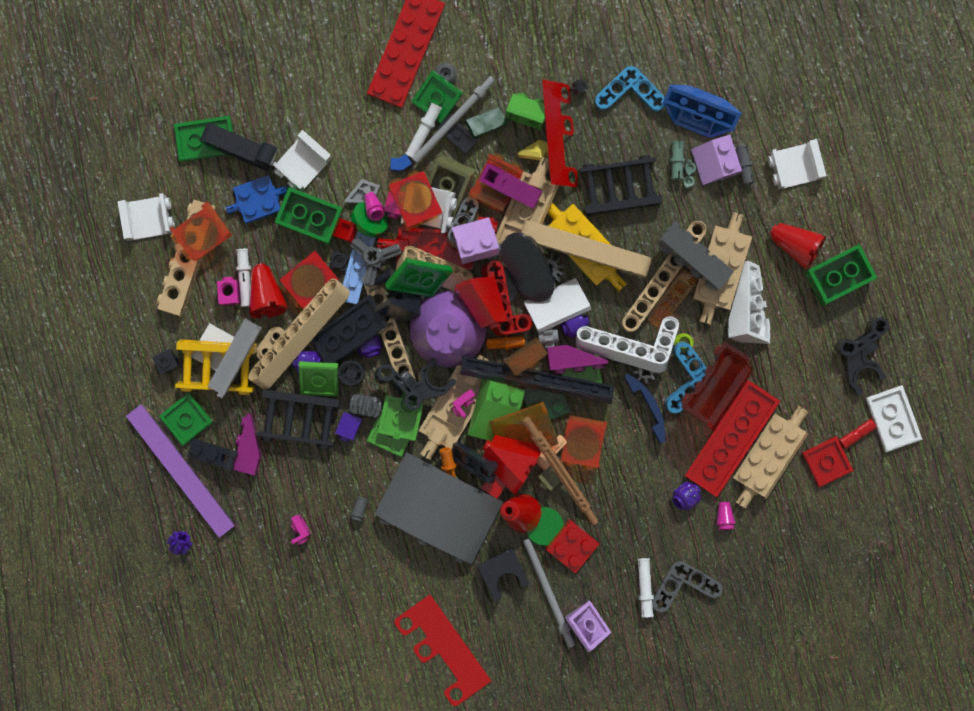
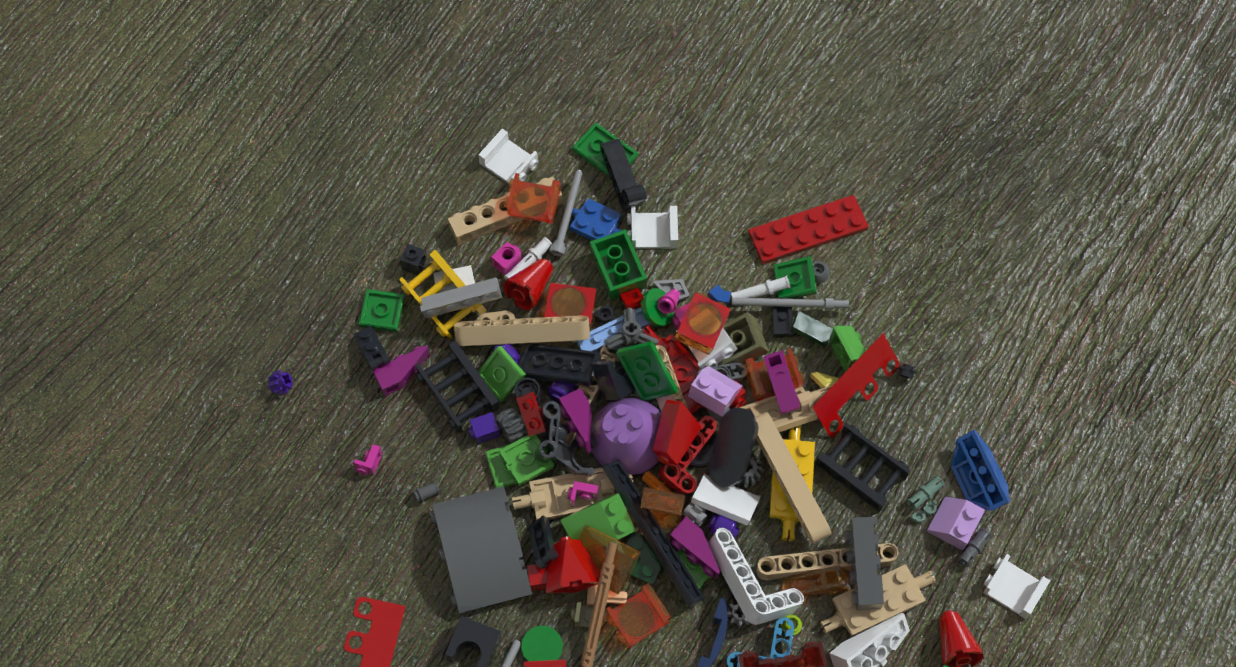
camera: 45 degrees right, 20 degrees down
medium lavender tile [126,404,235,538] -> none
orange axle [439,447,456,478] -> none
red cone [501,494,542,532] -> none
dark azure beam [595,66,665,112] -> none
none -> red hinge [516,392,546,436]
none -> light grey piece [549,170,582,256]
none -> magenta slope [559,388,592,453]

